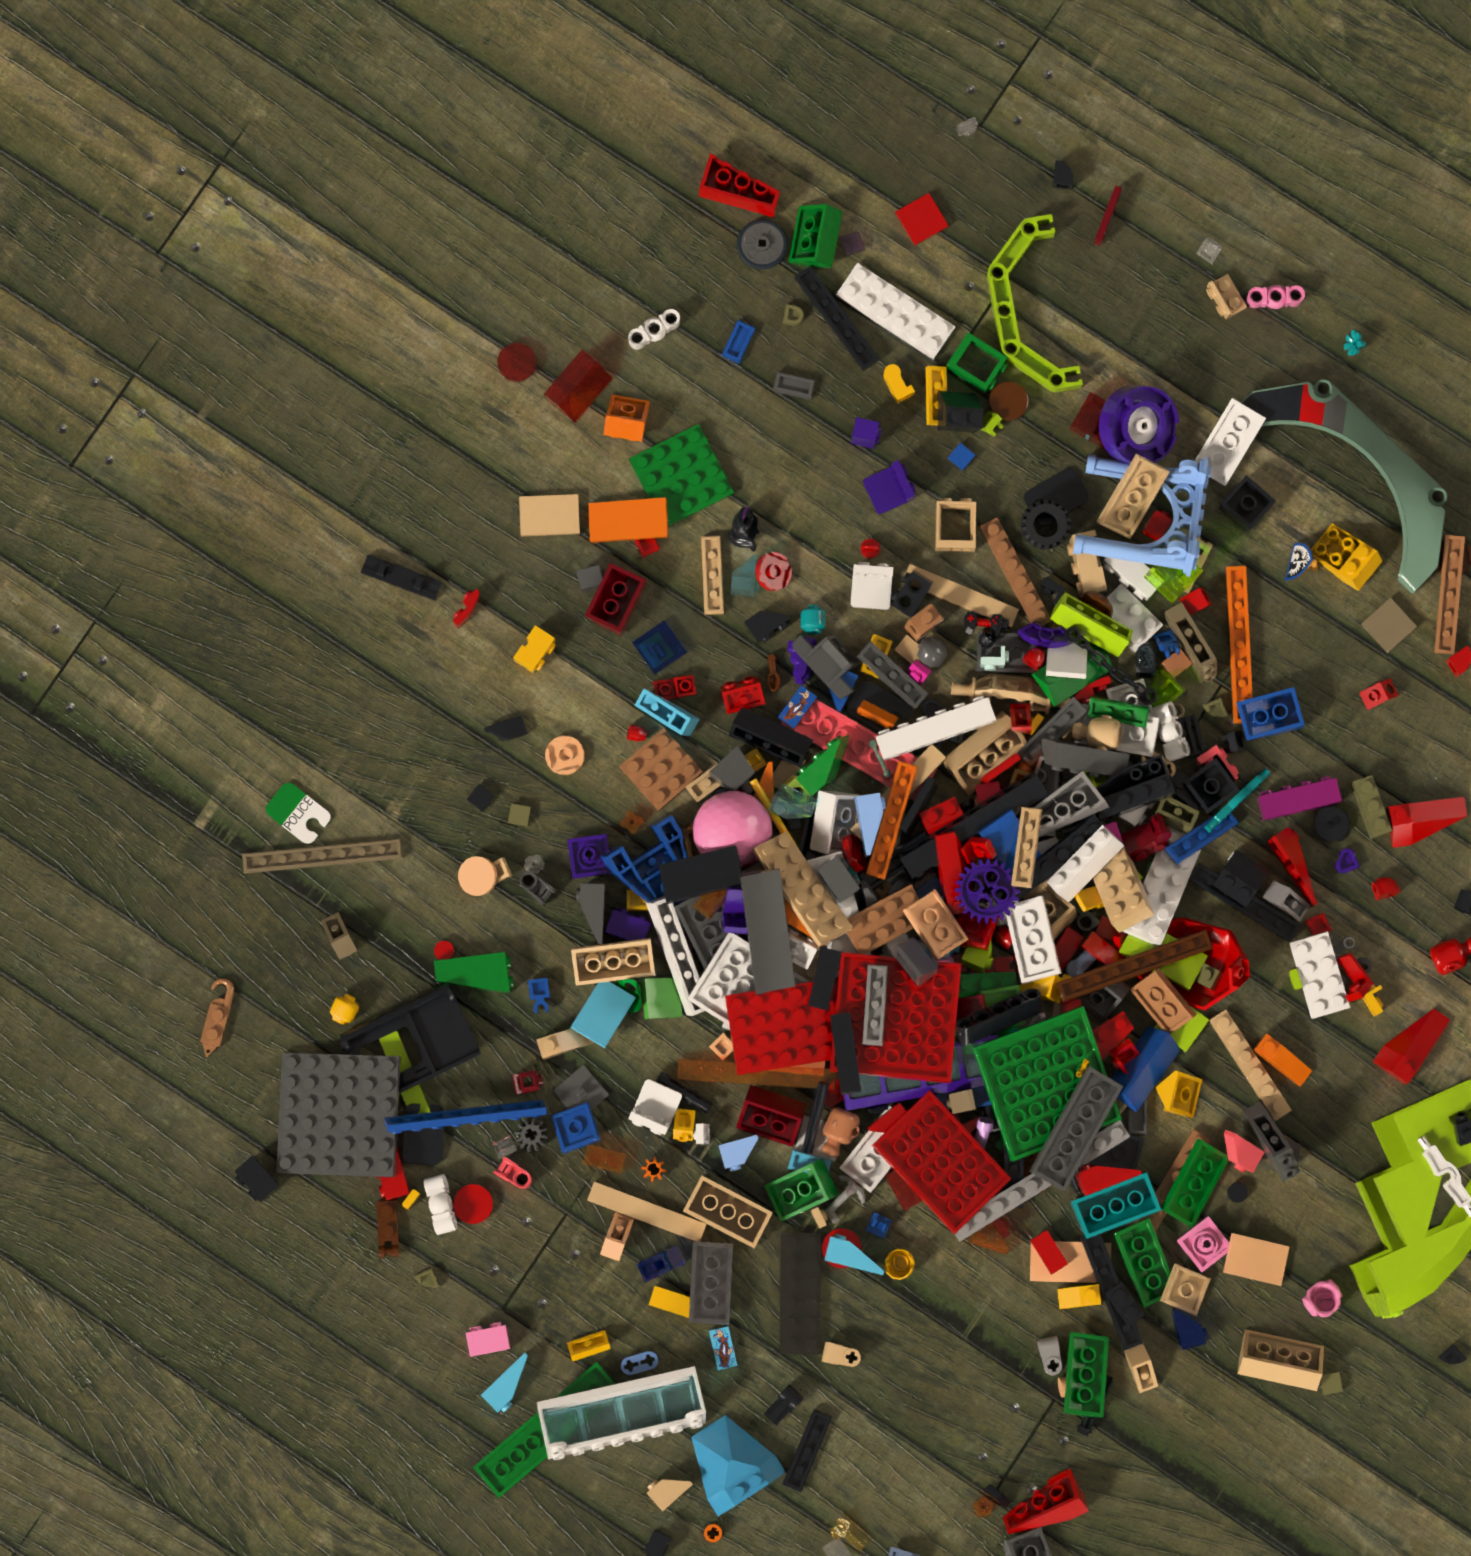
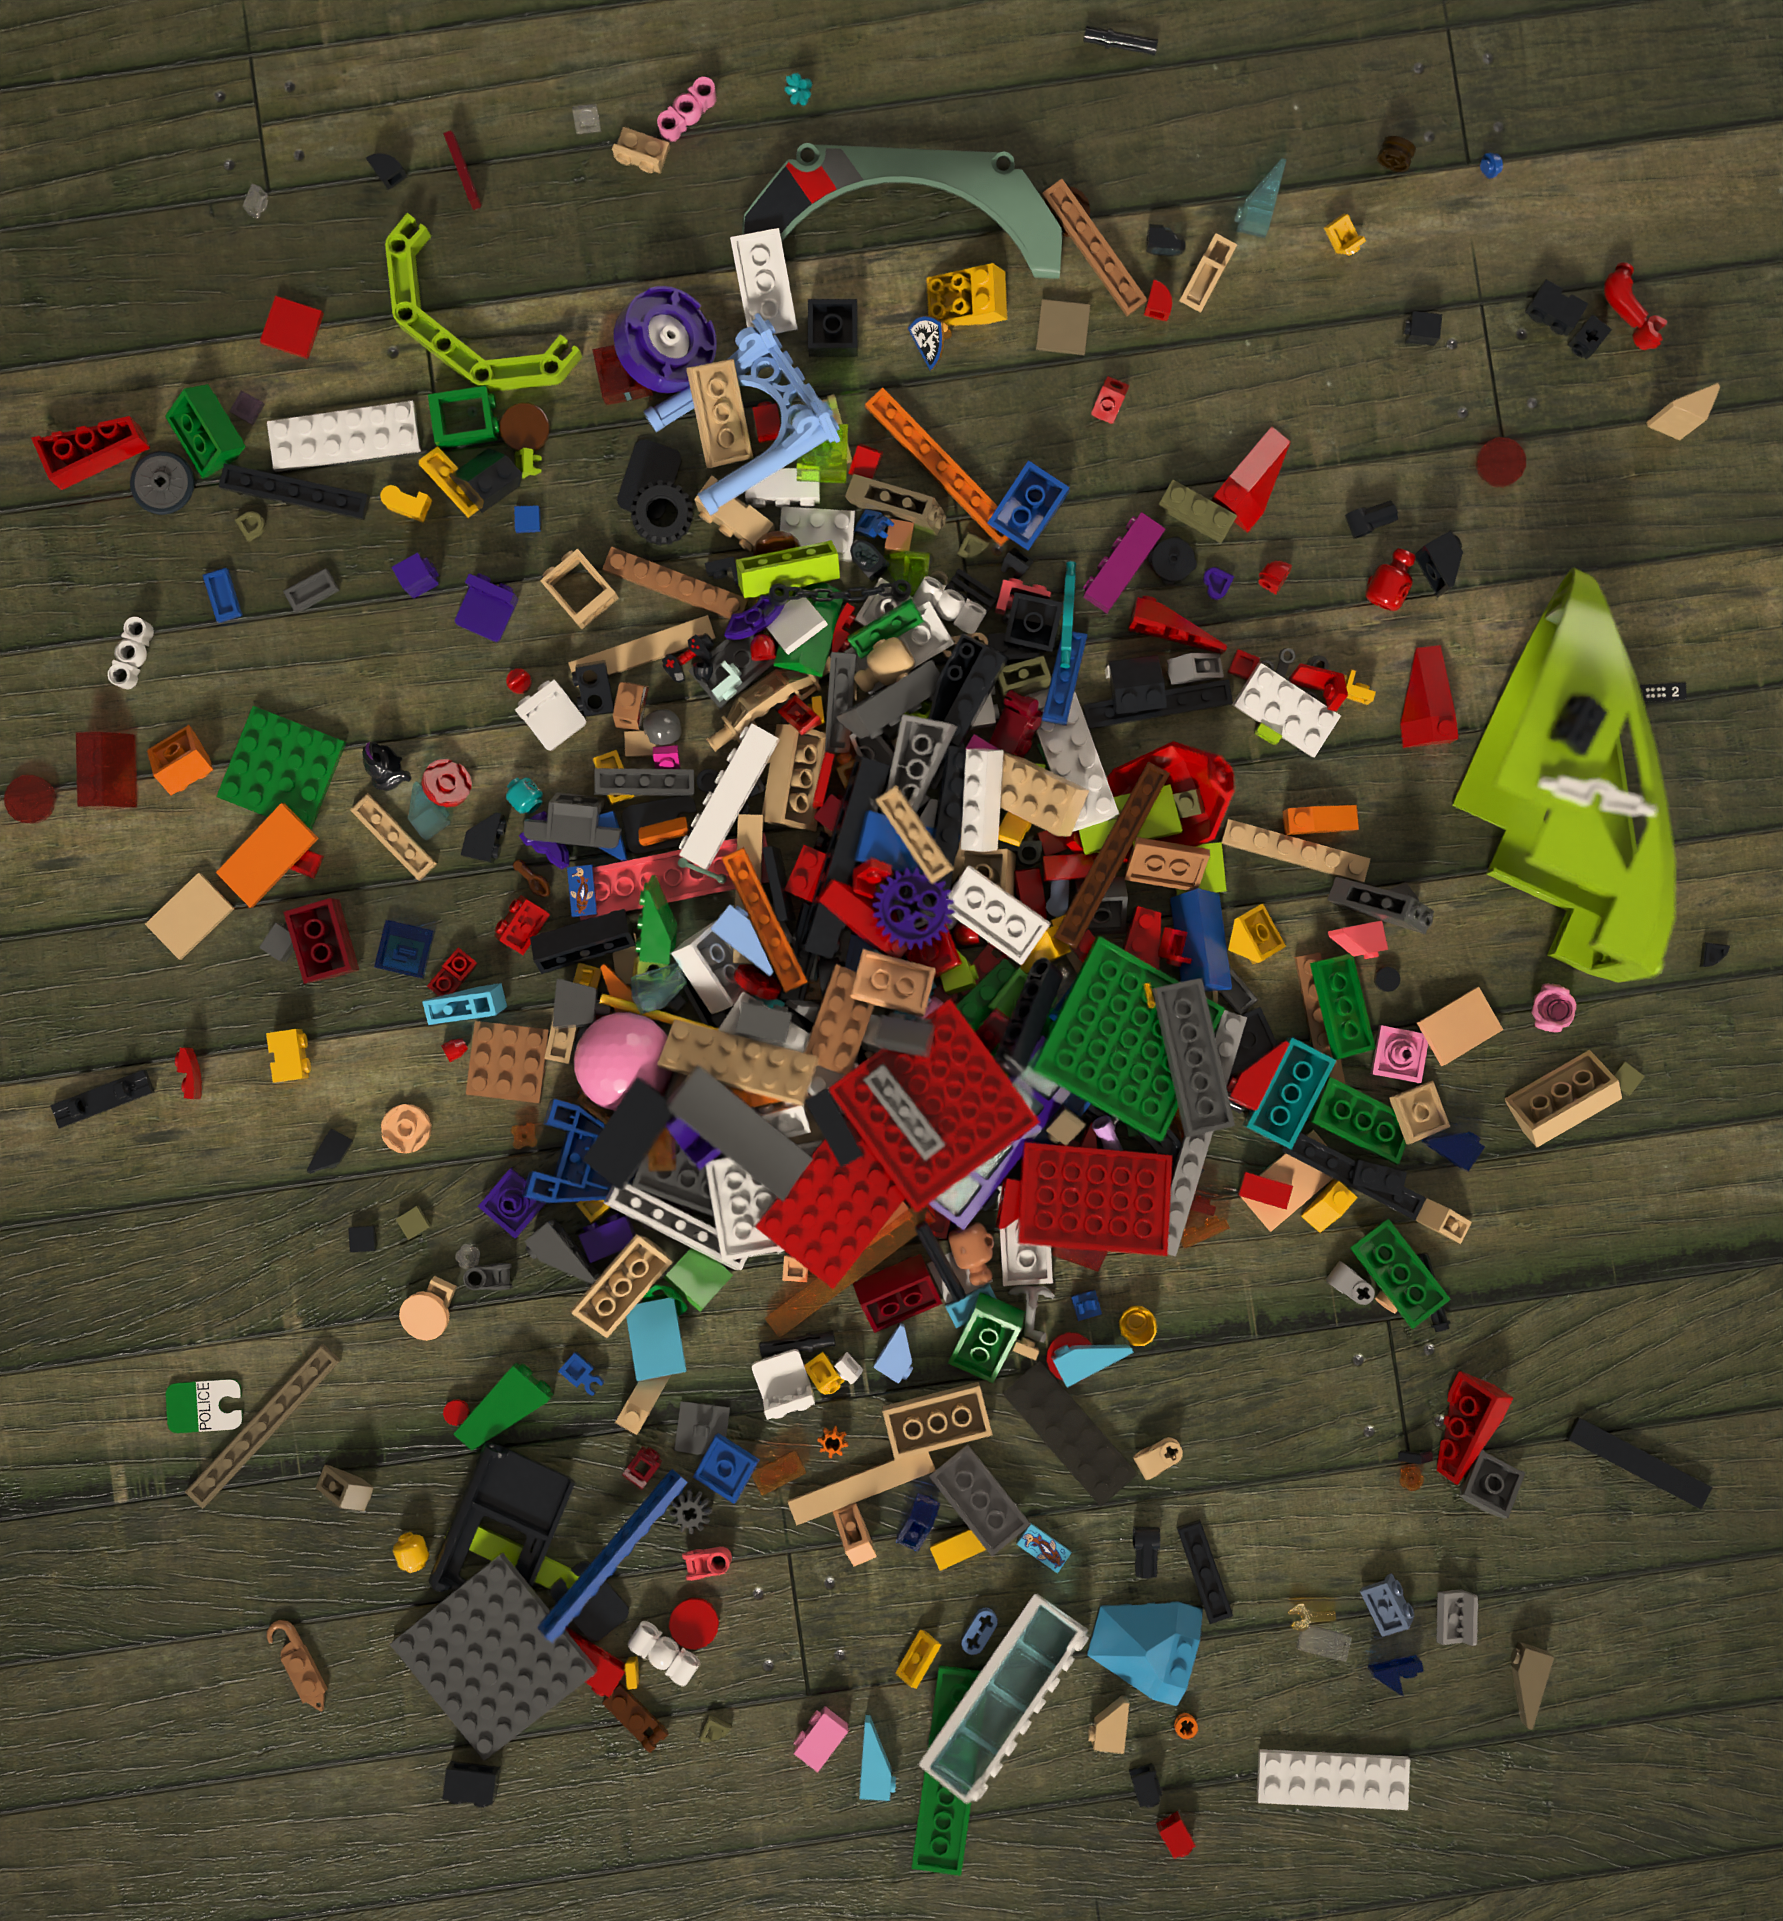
camera: 45 degrees left, 5 degrees up
clear tile [492,1135,517,1159] -> none
black tile [830,1012,861,1095] -> none

